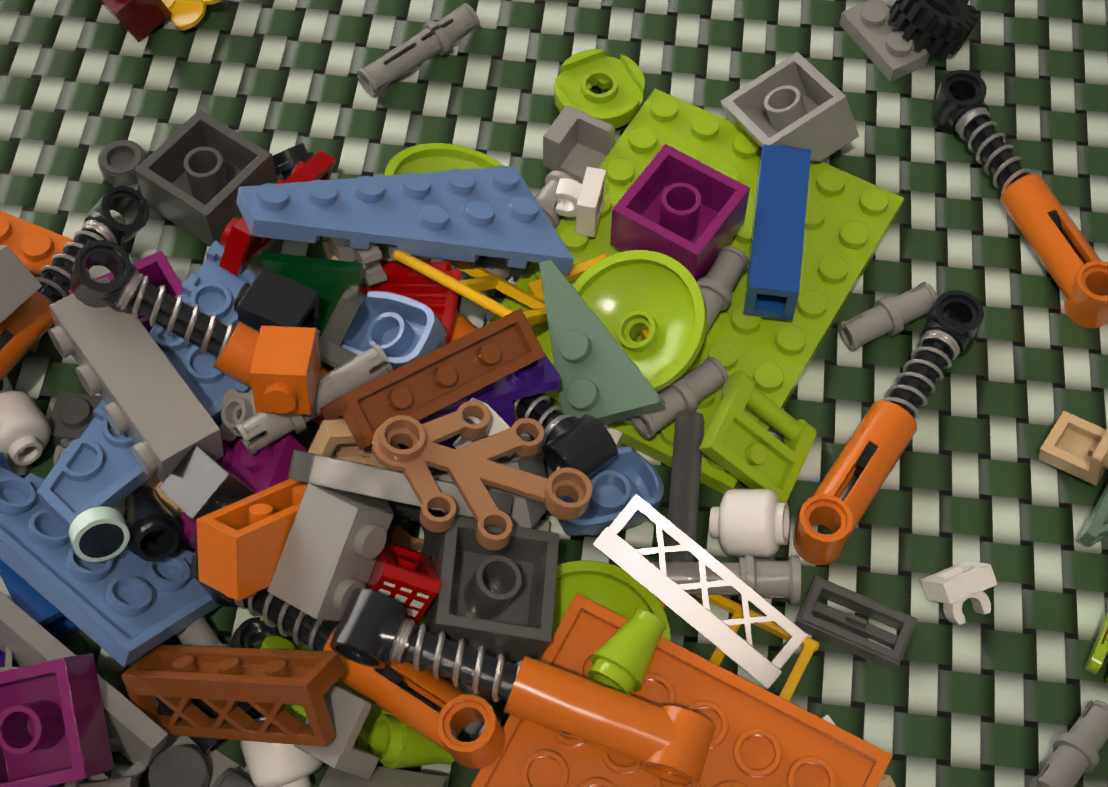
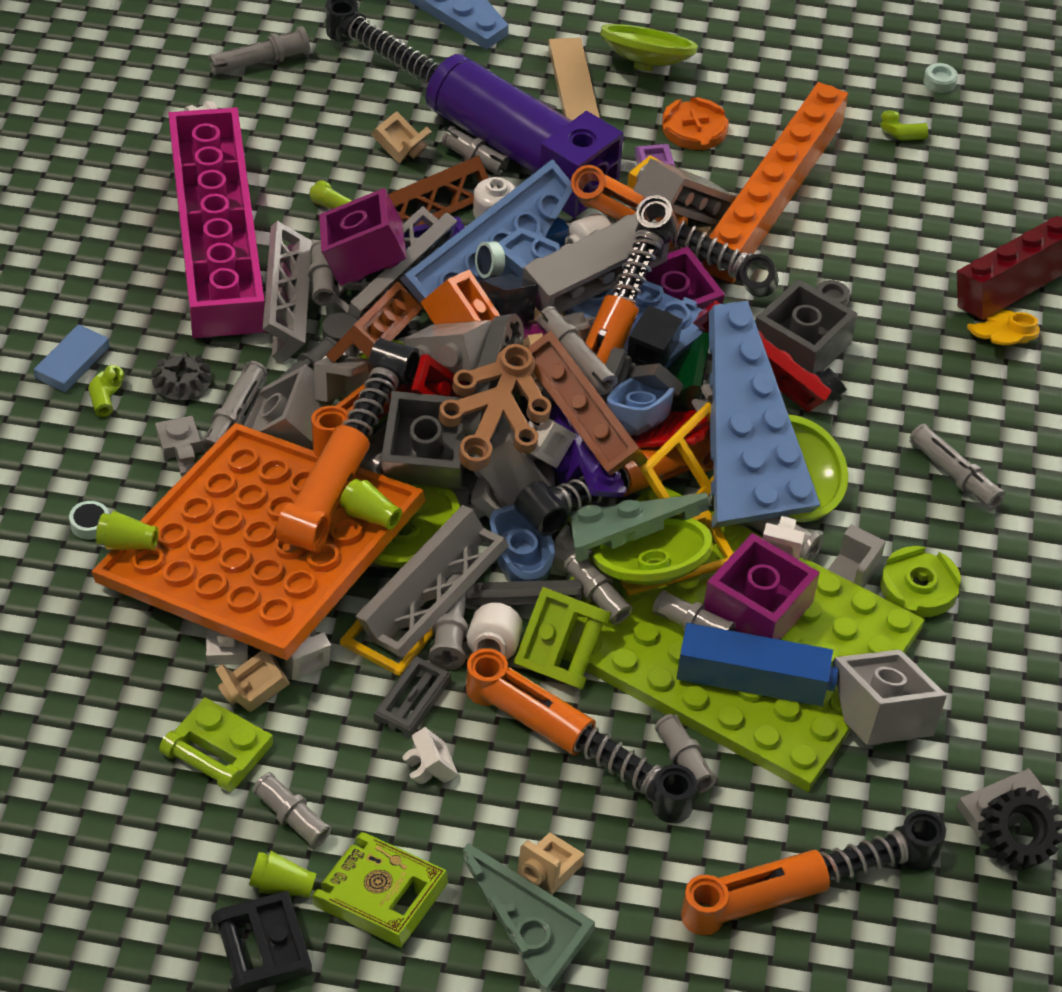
camera: 90 degrees right, 10 degrees down
orange brick [249,325,322,415] -> none

